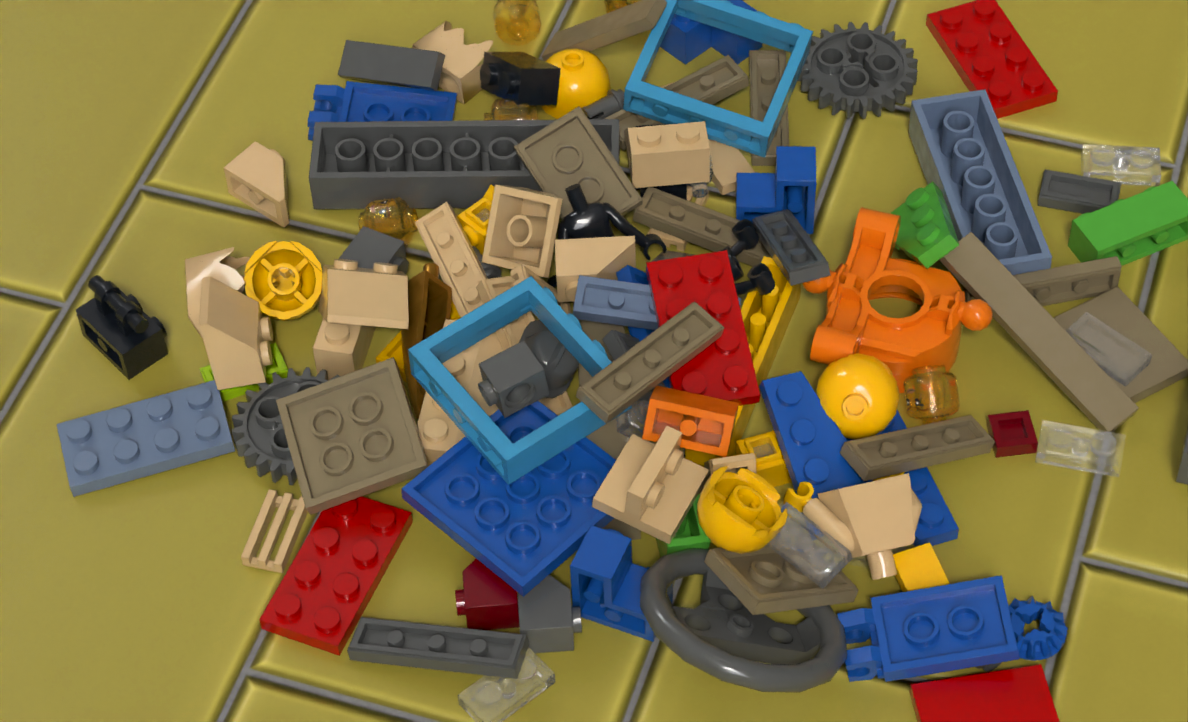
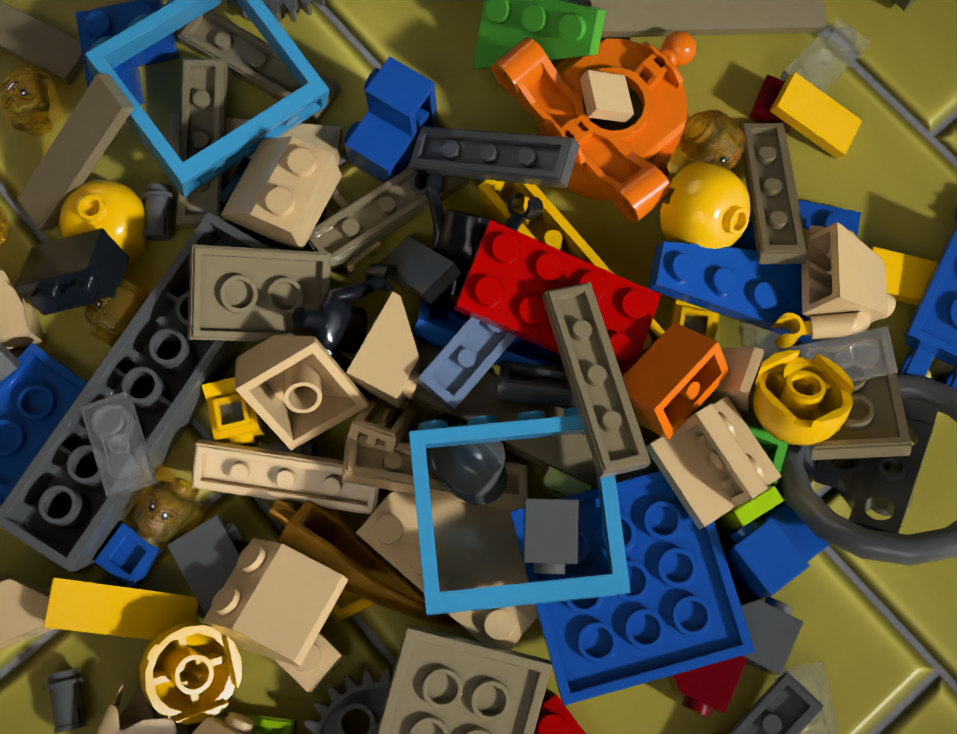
camera: 60 degrees left, 25 degrees up
none -> yellow tile [42,578,199,640]
none -> dark grey pin [43,668,87,733]
none -> clear plate [80,391,158,499]
none -> blue plate [94,523,164,589]
none -> tan tile [579,70,634,122]
none -> lime tile [715,485,784,532]
none -> yellow tile [770,72,862,159]

